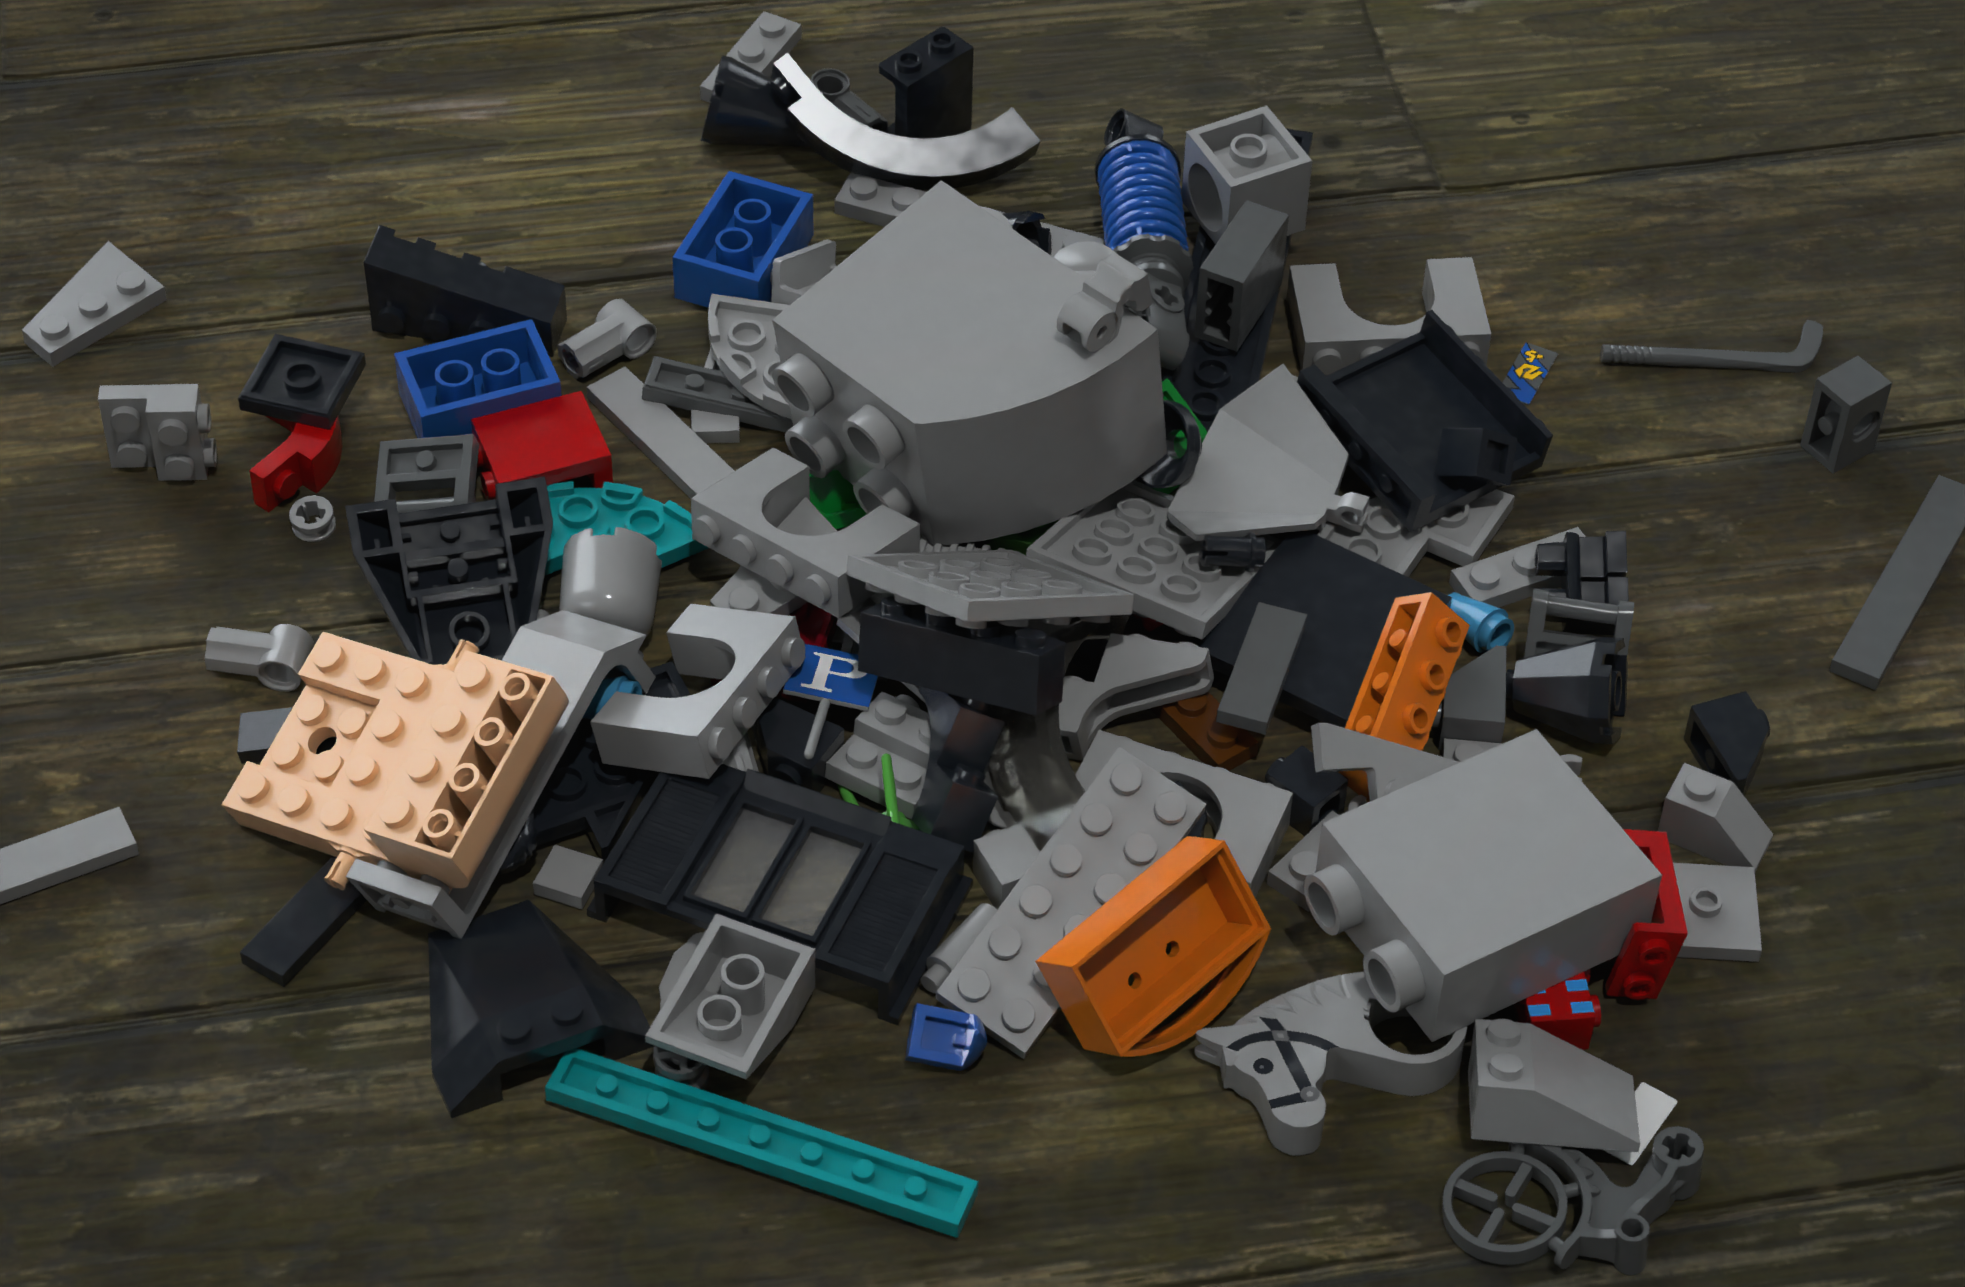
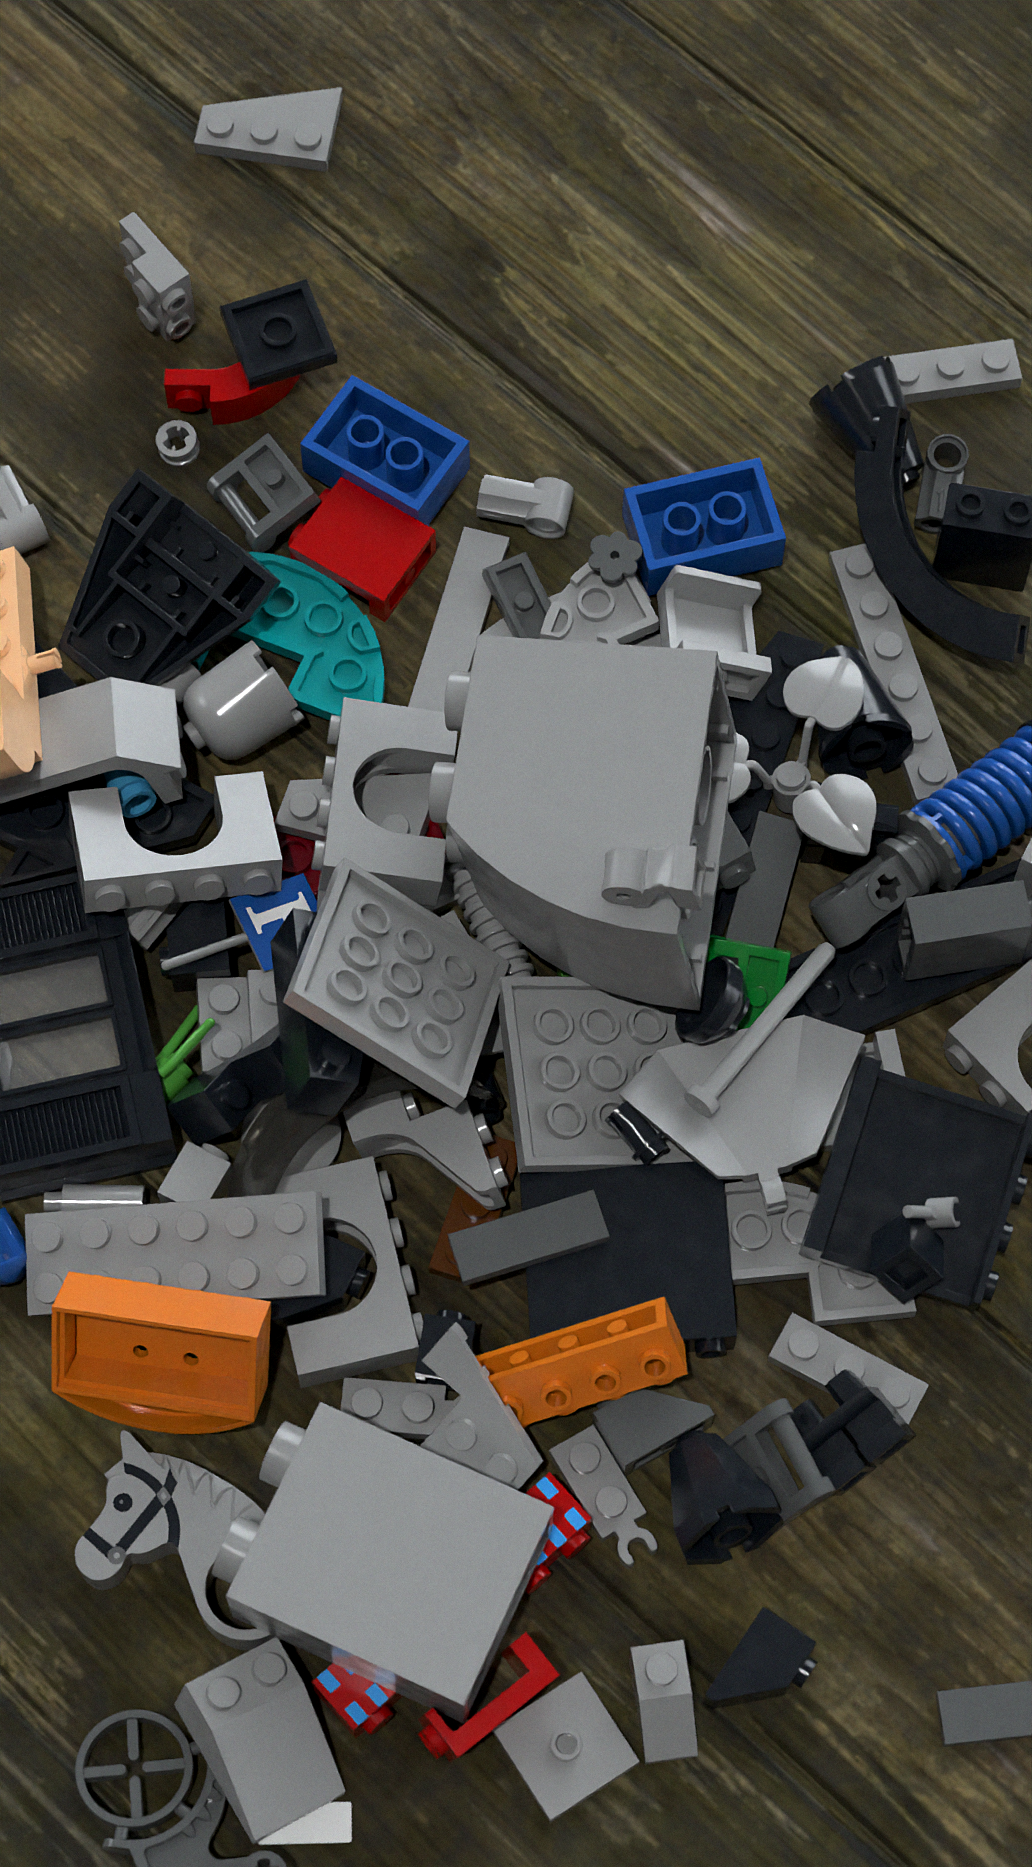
camera: 55 degrees right, 20 degrees up
black wedge [364,225,567,357] -> none
dark azure cone [1448,592,1514,653] -> none
none -> dark grey plant [588,532,642,583]
none -> light grey bar [684,942,835,1117]
none -> light grey hand [903,1197,960,1229]

